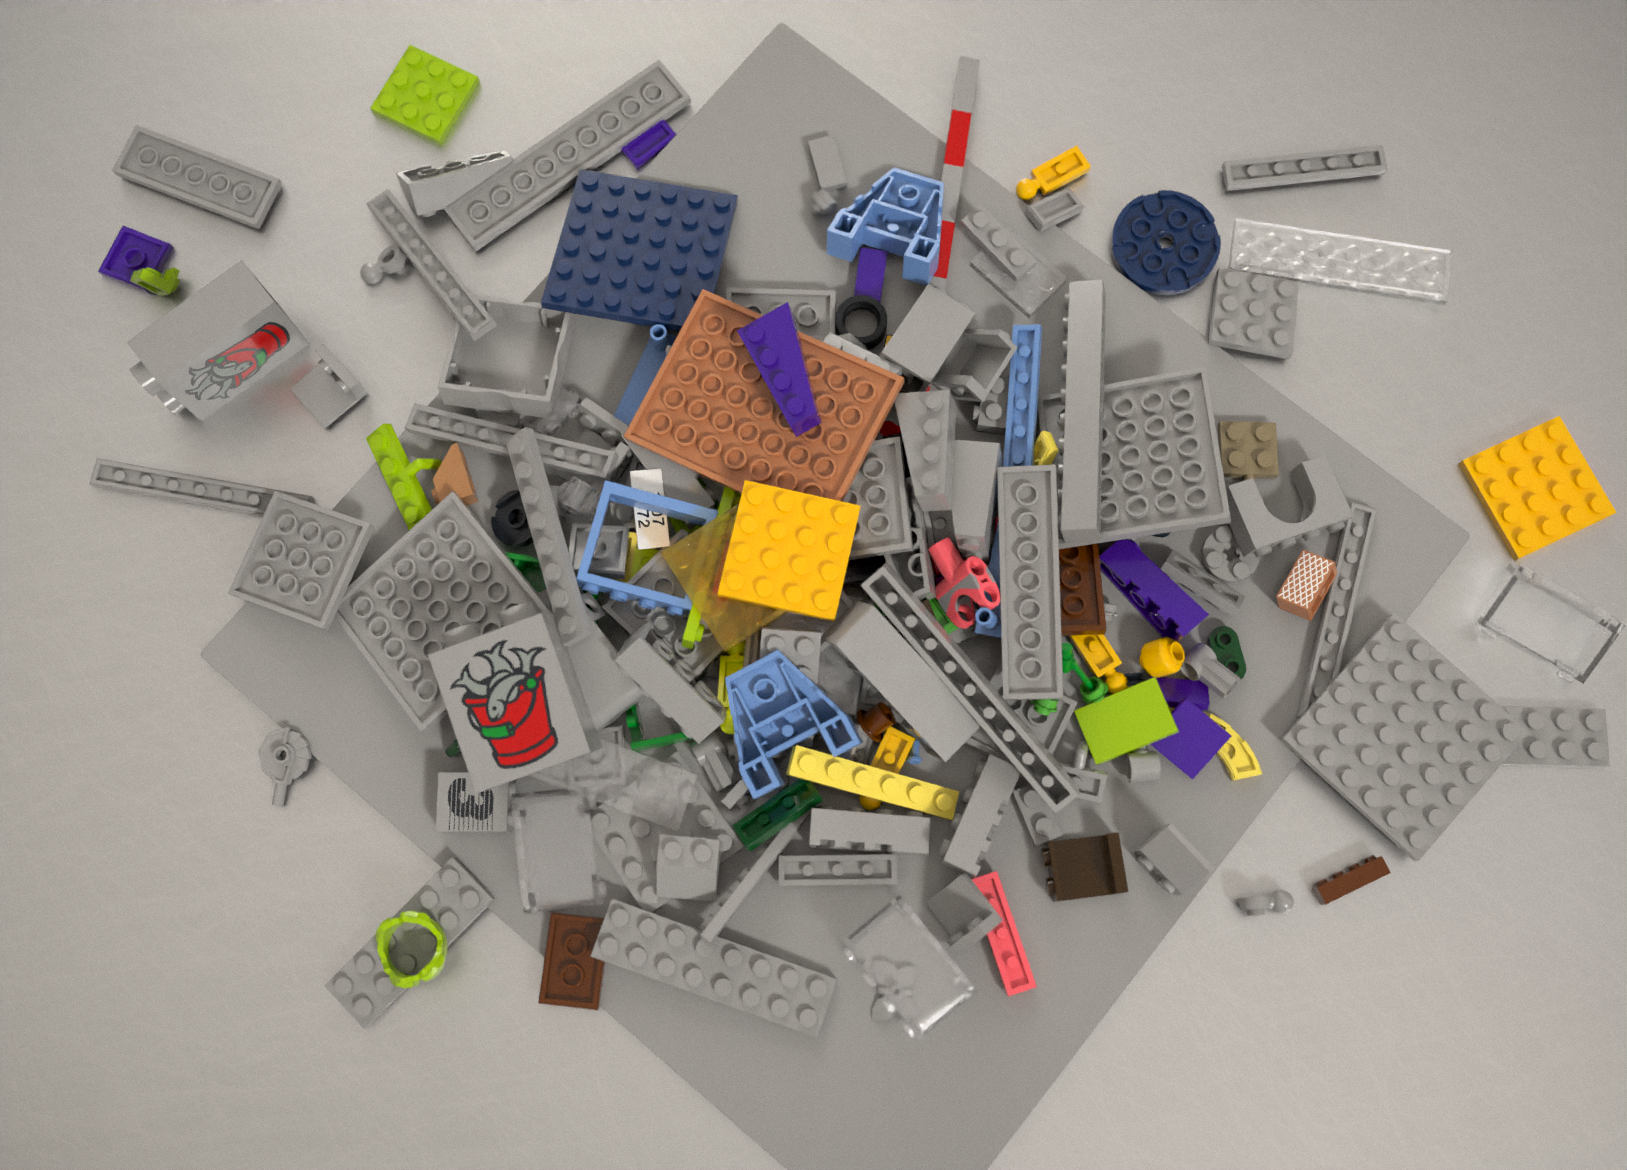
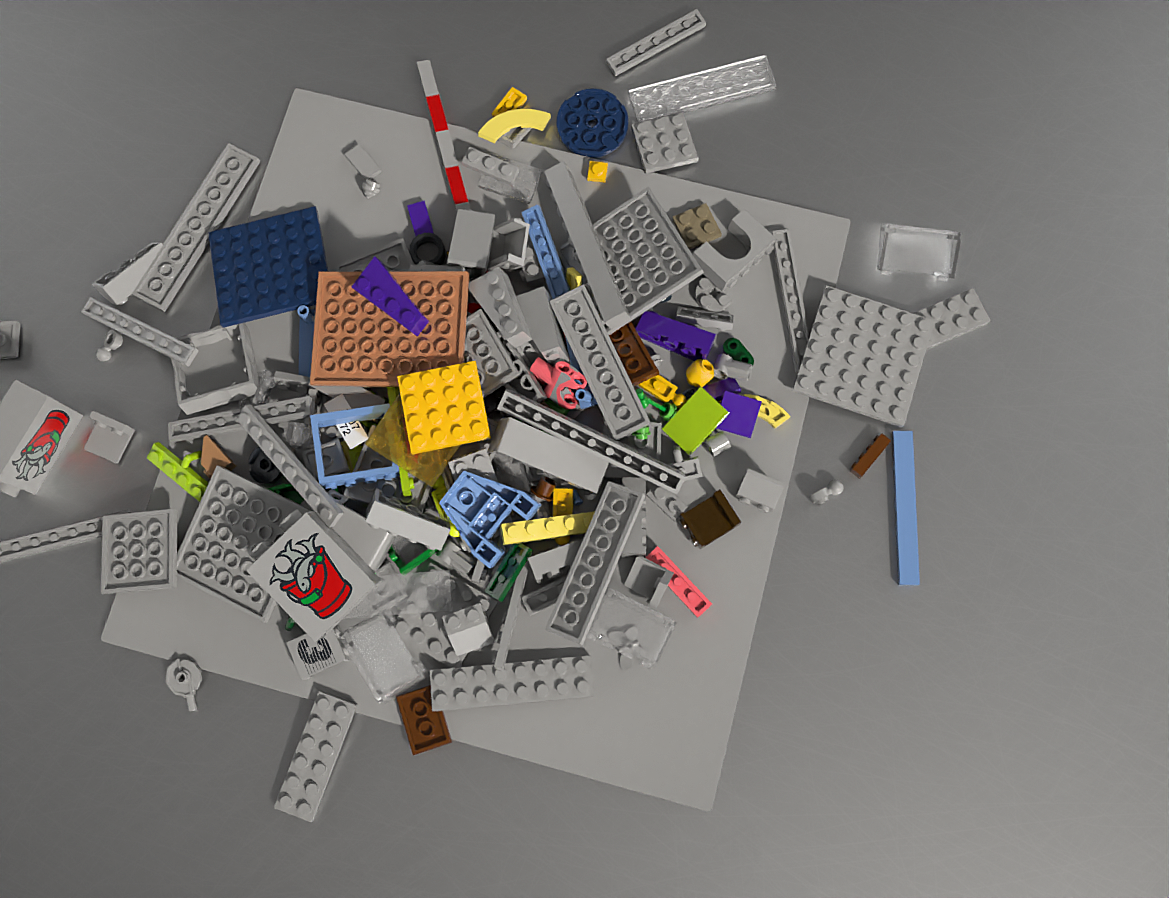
camera: 20 degrees left, 0 degrees up
lime plate [370,45,480,146] -> none
lime piece [375,910,447,988] -> none
dark purple tile [621,120,677,171] -> none
medium blue wedge [827,167,944,286] -> none
nougat panel [1276,549,1337,621] -> none
yellow plate [1459,416,1617,561] -> none
none -> light yellow tile [478,109,551,143]
none -> light grey plate [545,481,646,645]
none -> yellow plate [587,161,608,183]
none -> medium blue tile [892,431,920,585]

